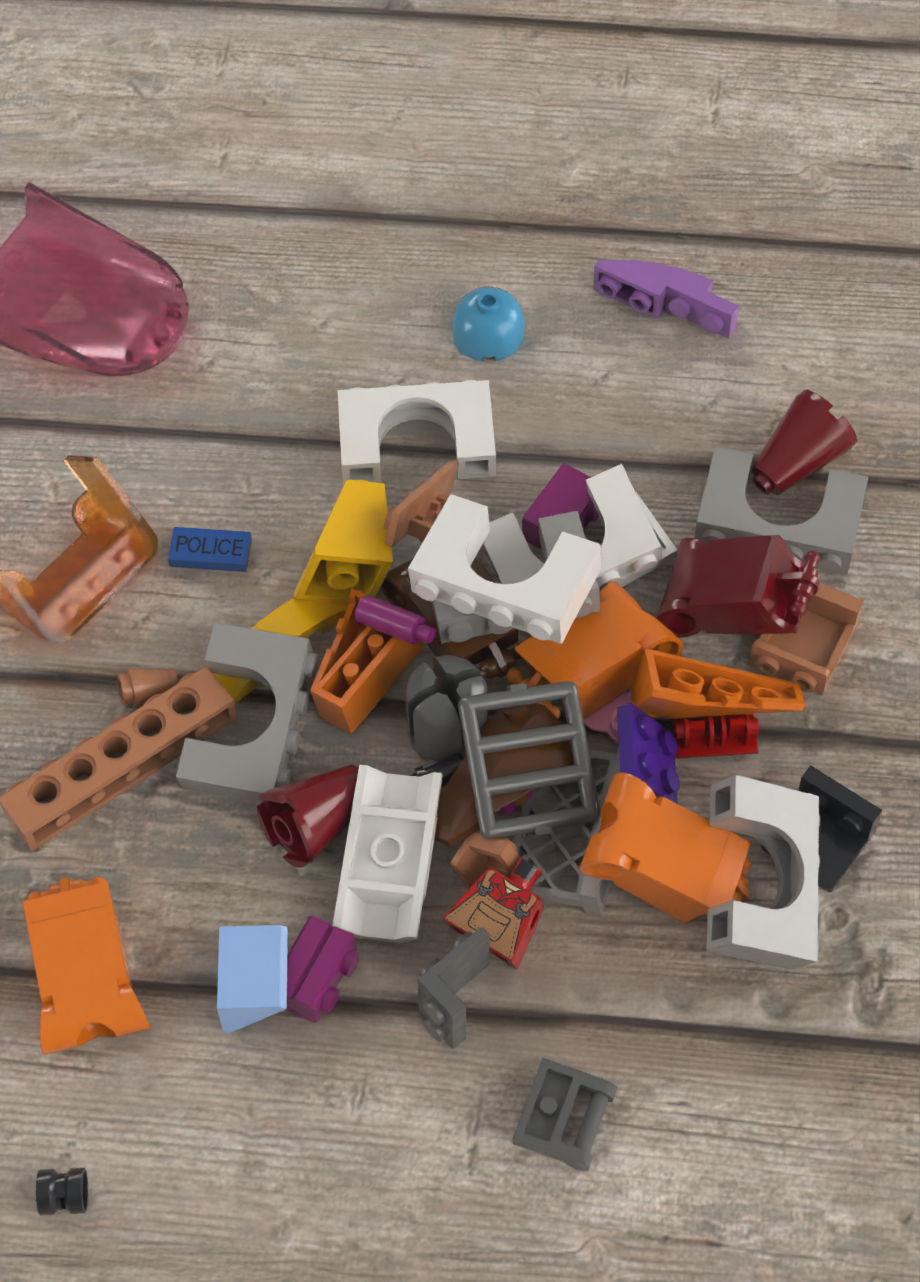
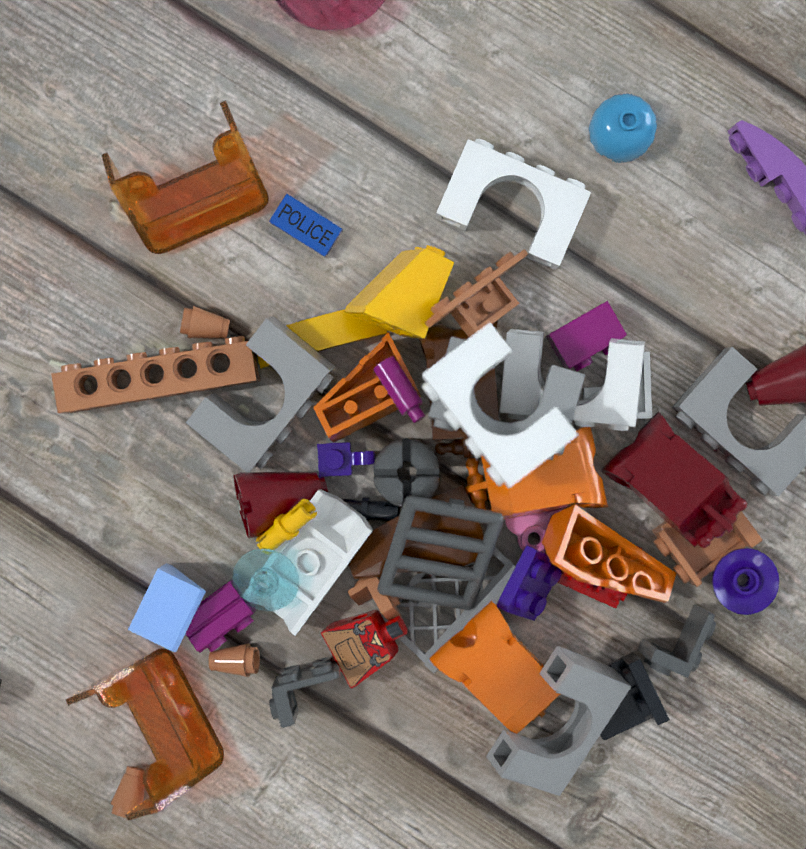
camera: 25 degrees right, 30 degrees up
orange piece [23,876,151,1055] -> none
dark grey plate [512,1058,617,1171] -> none
none -> clear orange windscreen [66,648,224,821]
none -> nougat cone [110,766,146,819]
none -> nougat cone [209,643,260,677]
none -> clear light blue dish [233,549,299,611]
none -> yellow pin [256,499,317,555]
none -> dark purple plate [317,442,375,477]
none -> dark grey bracket [638,605,716,678]
none -> dark purple dish [712,548,779,615]

